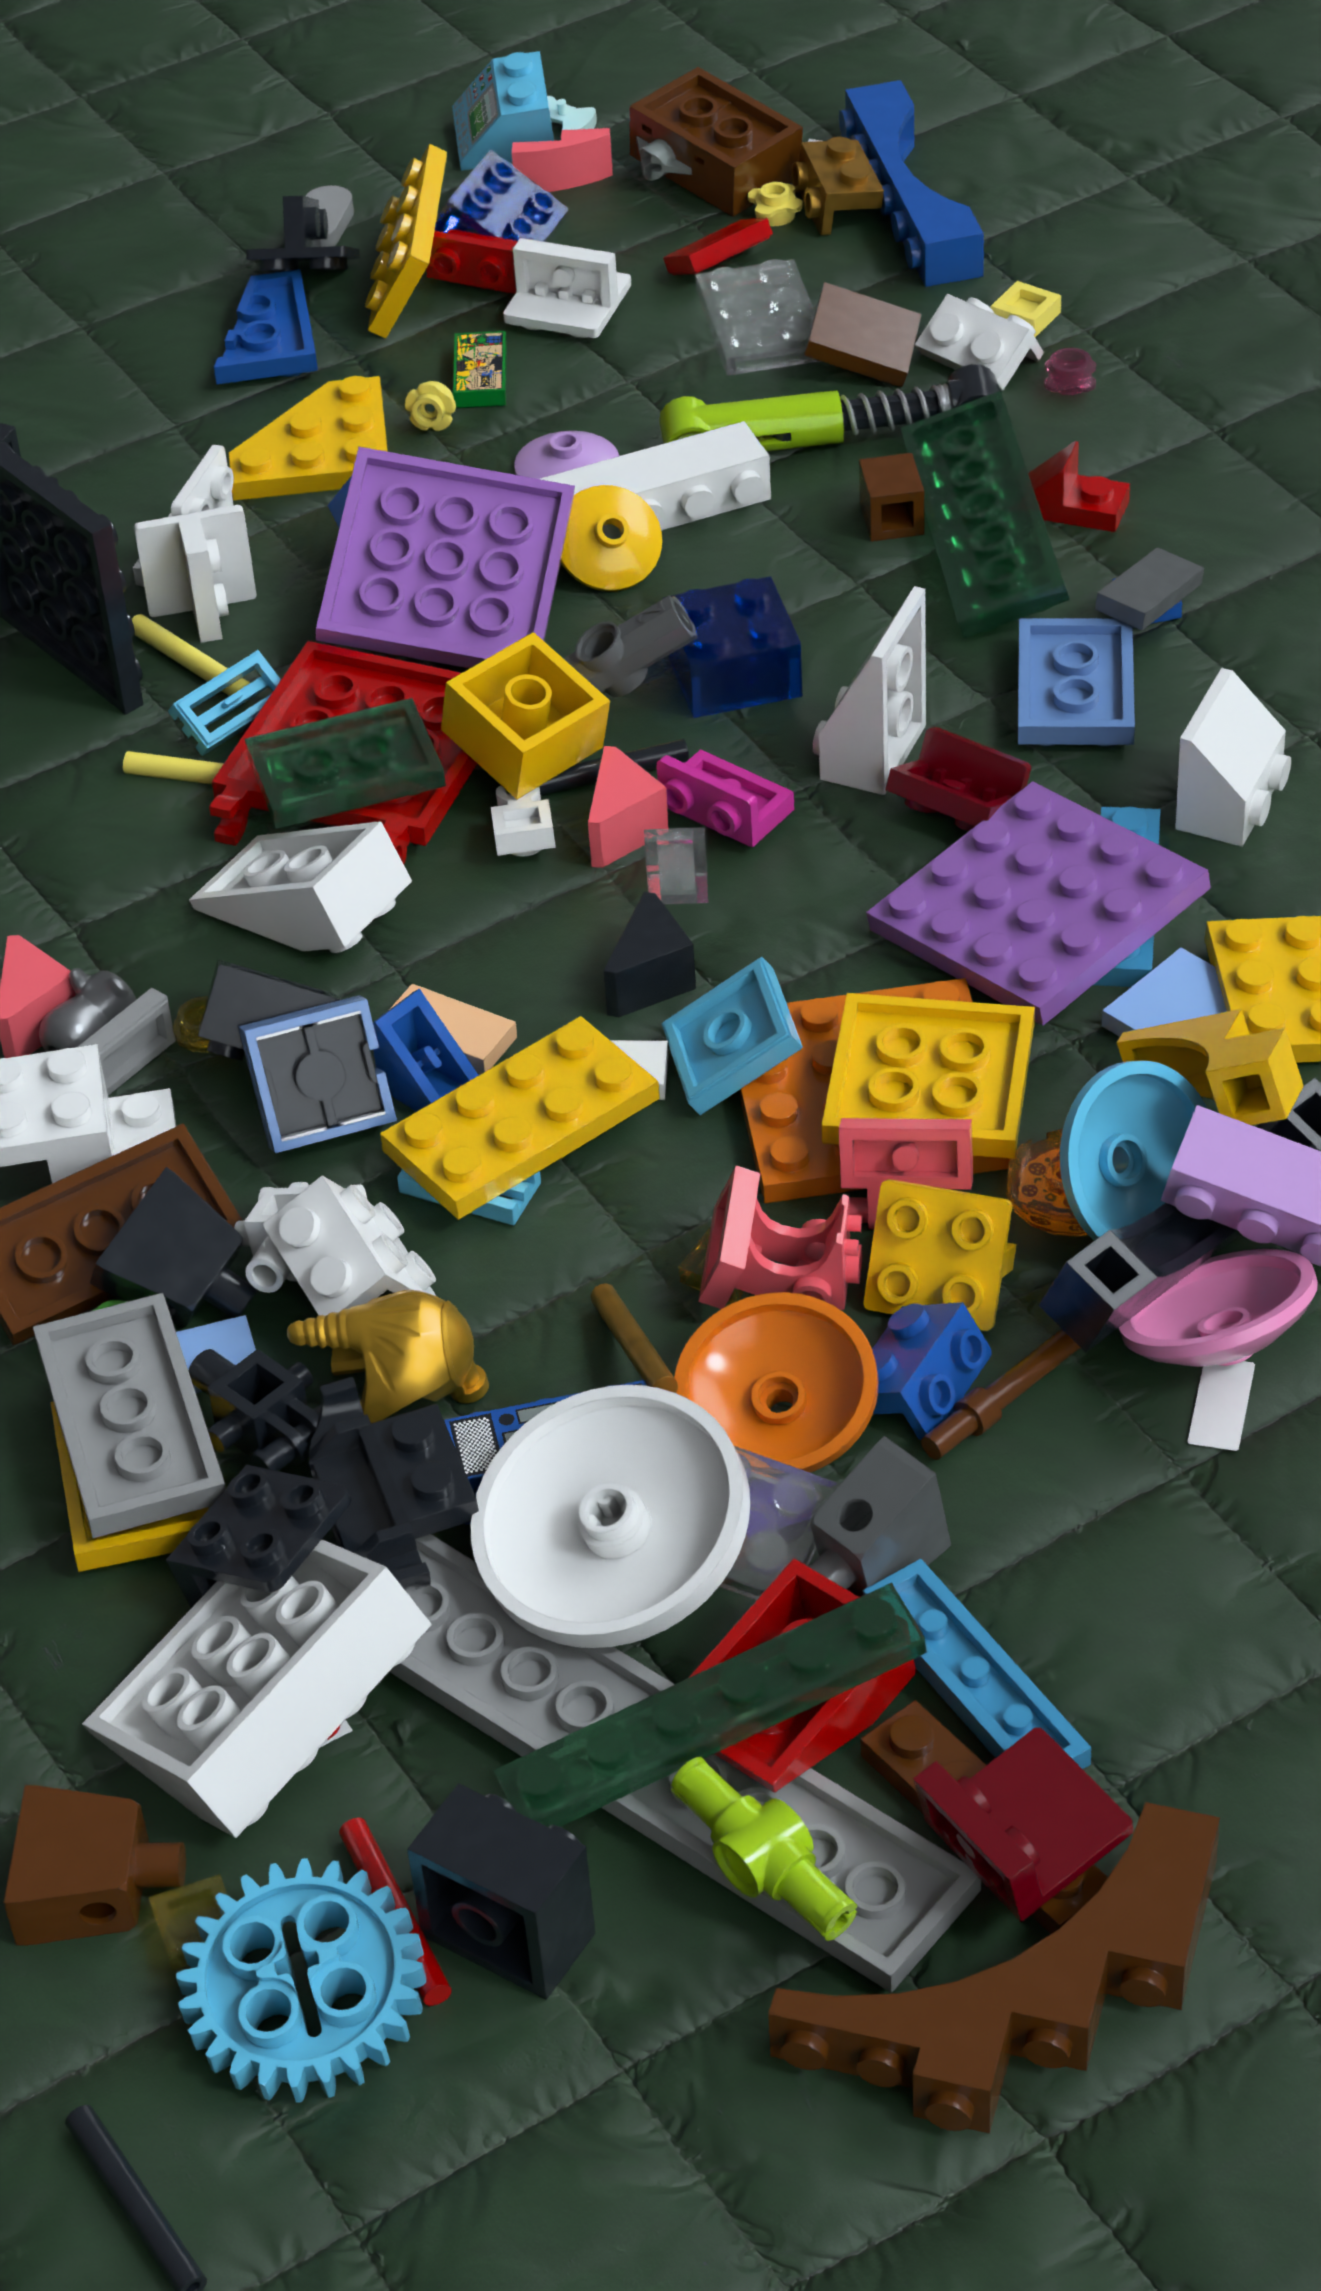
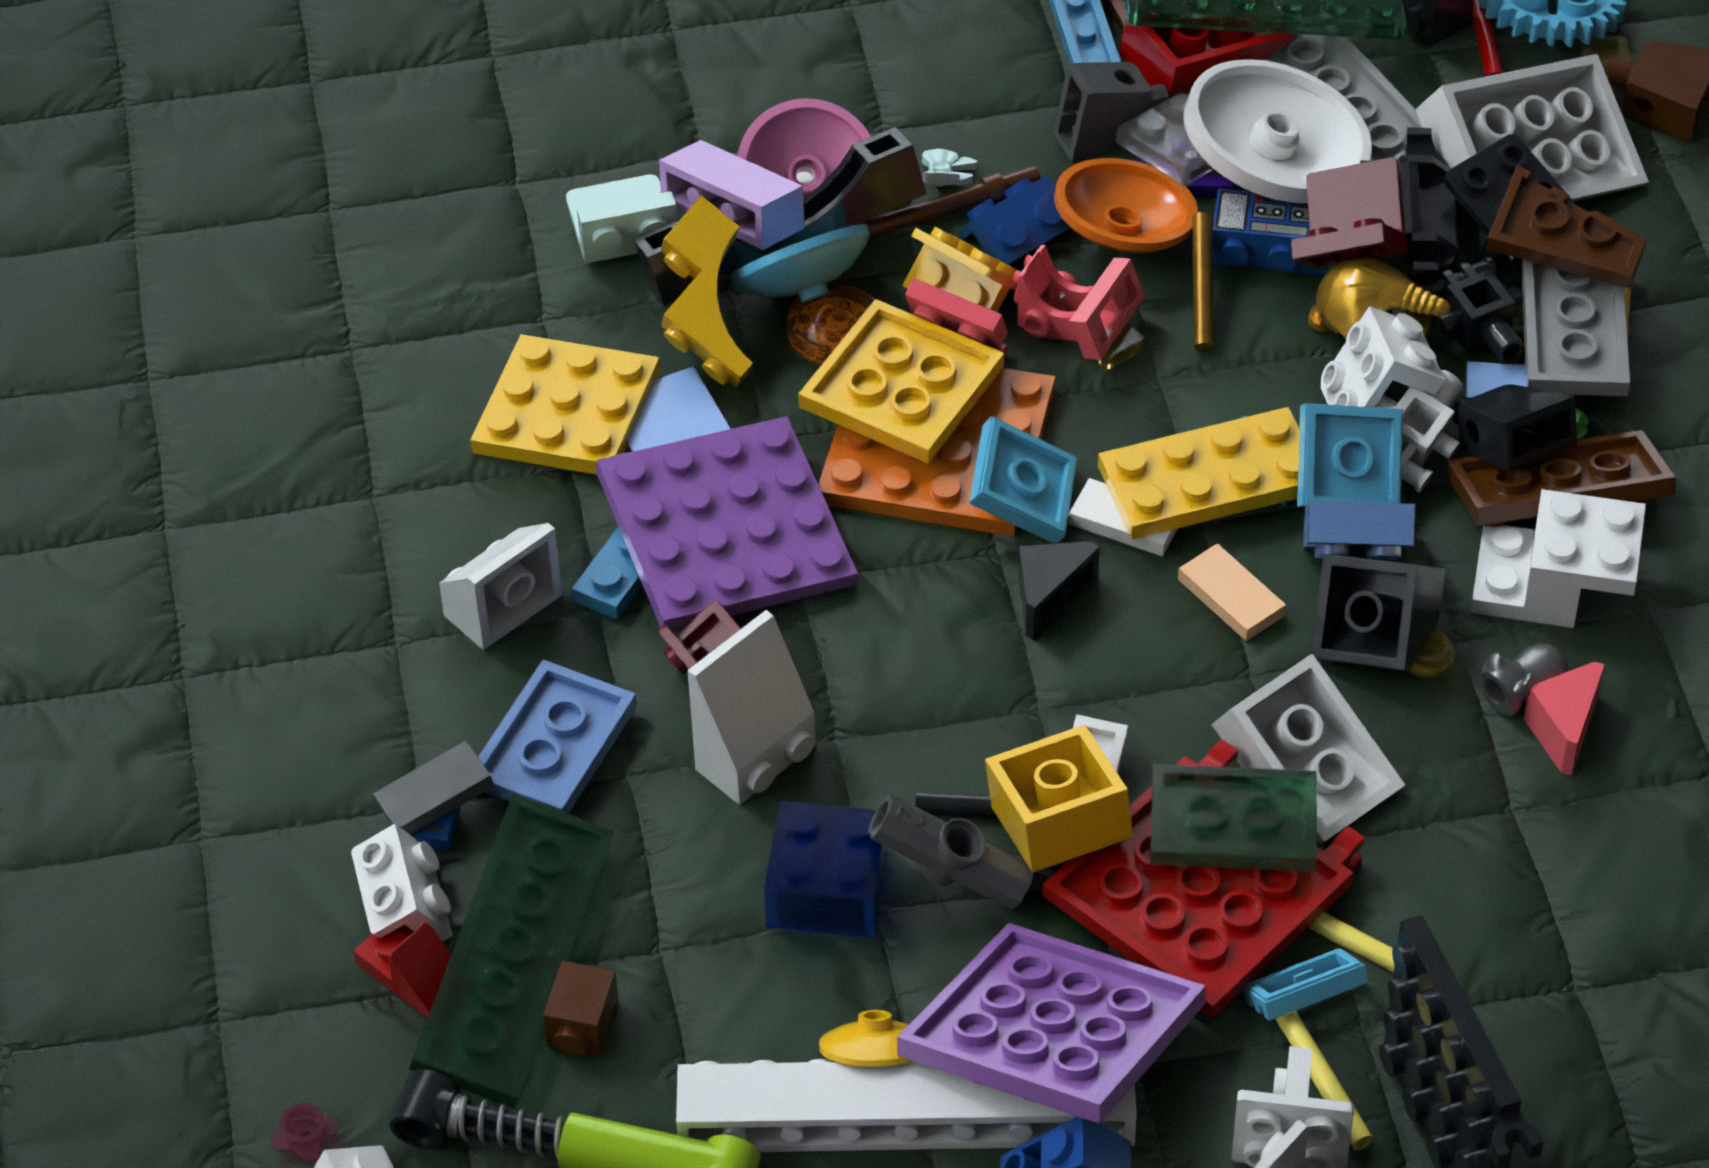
camera: 160 degrees left, 5 degrees up
light grey tile [78,988,176,1095] -> none
blue slope [373,989,479,1112] -> none
coral slope [588,746,669,868] -> none
clear slope [644,827,708,905] -> none
dark pink bracket [657,749,794,848] -> none
none -> white bracket [351,824,453,941]
none -> light aqua piece [922,148,978,187]
none -> bracket [1291,157,1407,270]
none -> medium azure tile [1297,403,1403,507]
none -> reddish brown wing [1487,164,1646,289]

